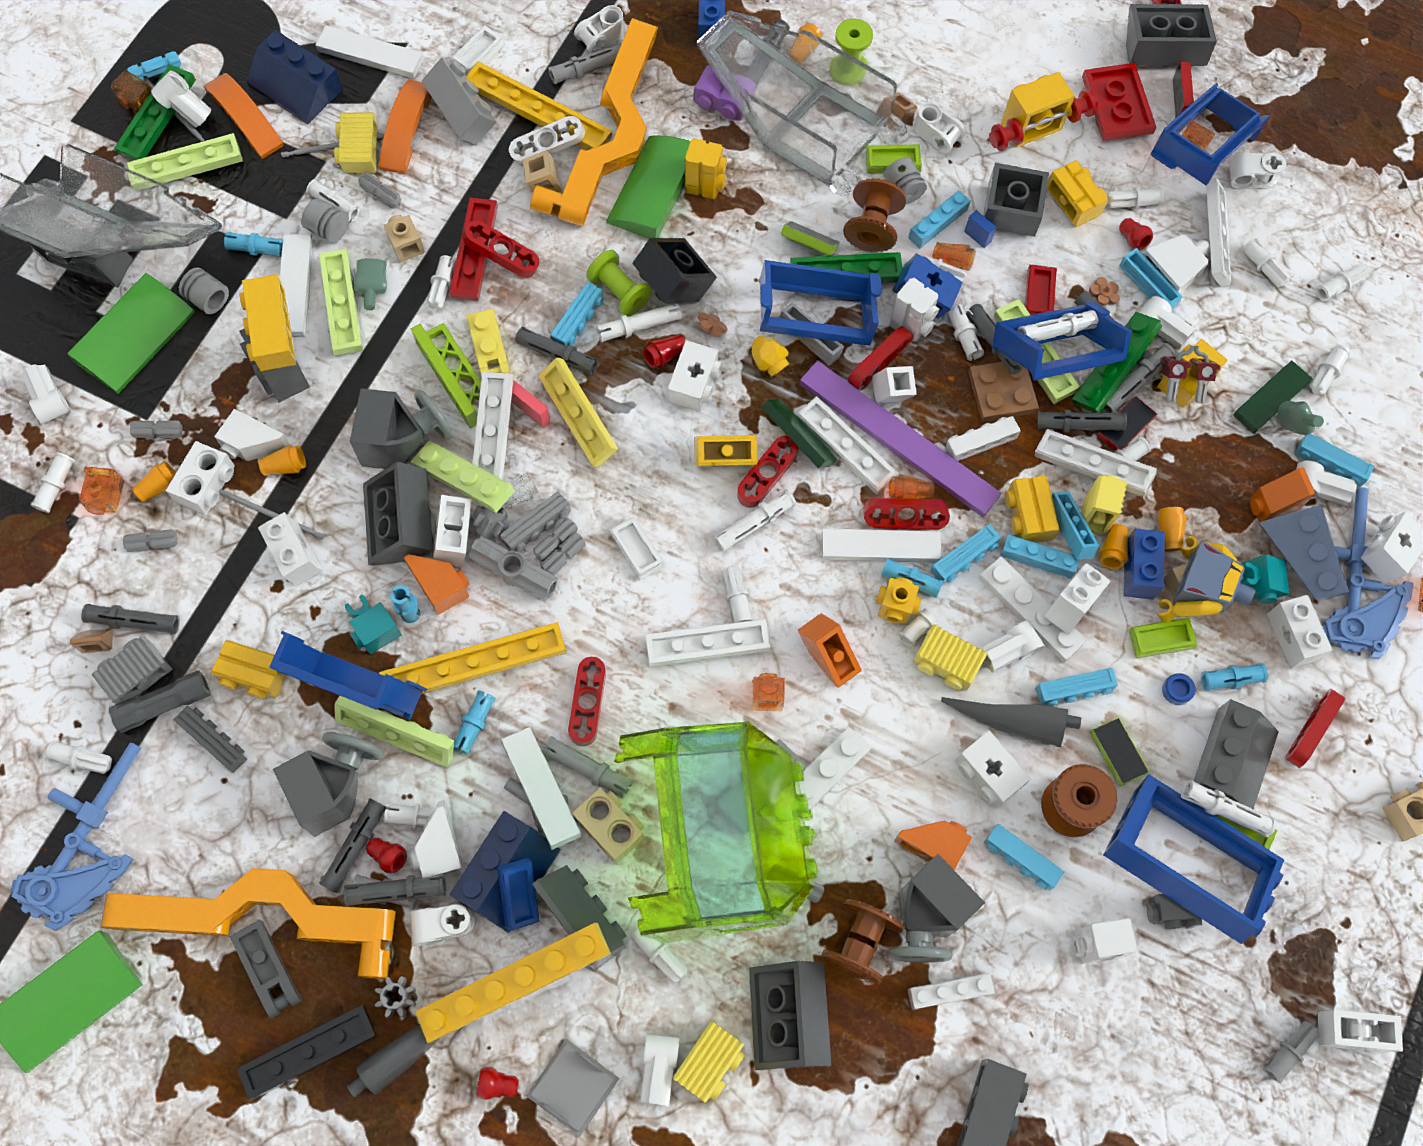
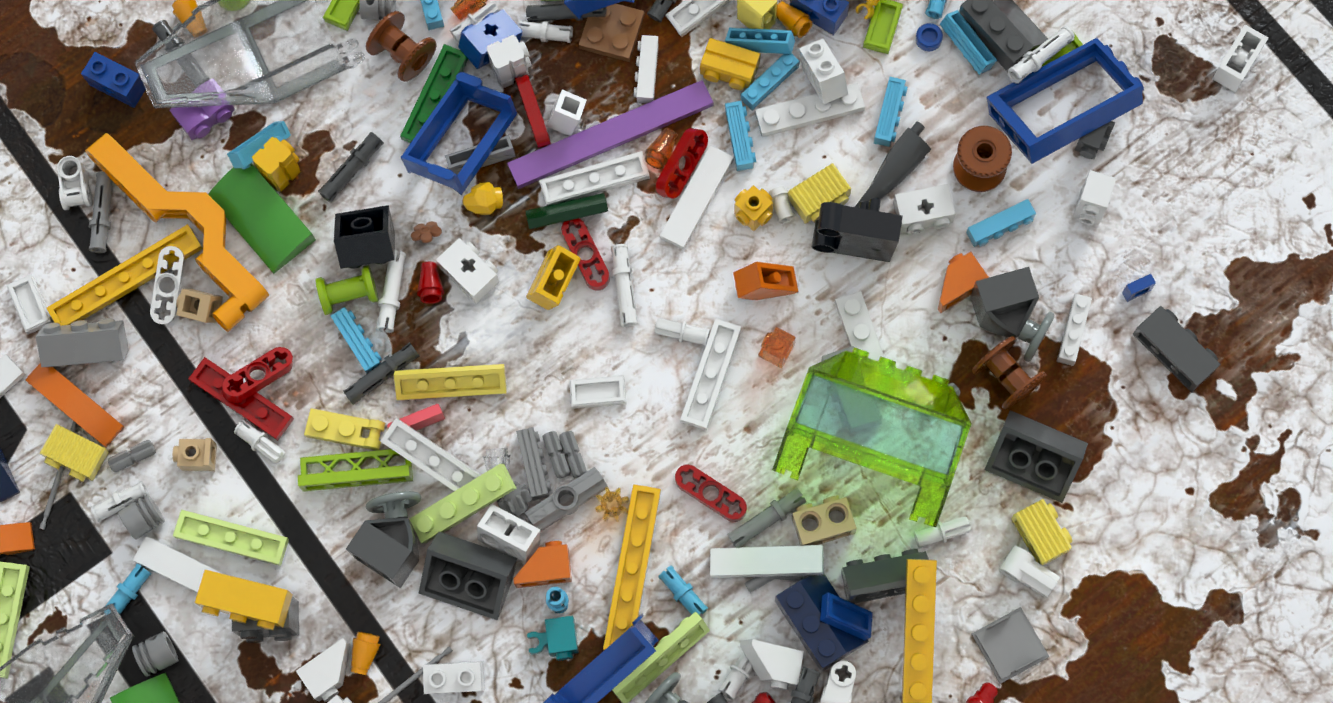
camera: 55 degrees left, 5 degrees up
sand green piece [354,258,387,310] -> none
lime tile [781,221,840,256] -> none
medium azure pin [881,558,943,598] -> none
white piece [980,620,1045,673] -> none
black tile [1090,717,1150,787] -> none
light grey axle [1263,1021,1320,1084] -> none
none -> medium azure piece [227,121,291,170]
none -> dark grey pin [318,132,384,203]
none -> clear yellow gear [595,487,629,522]
none -> black piece [811,198,903,262]
none -> medium azure piece [940,10,997,75]
none -> blue tile [1122,274,1156,302]

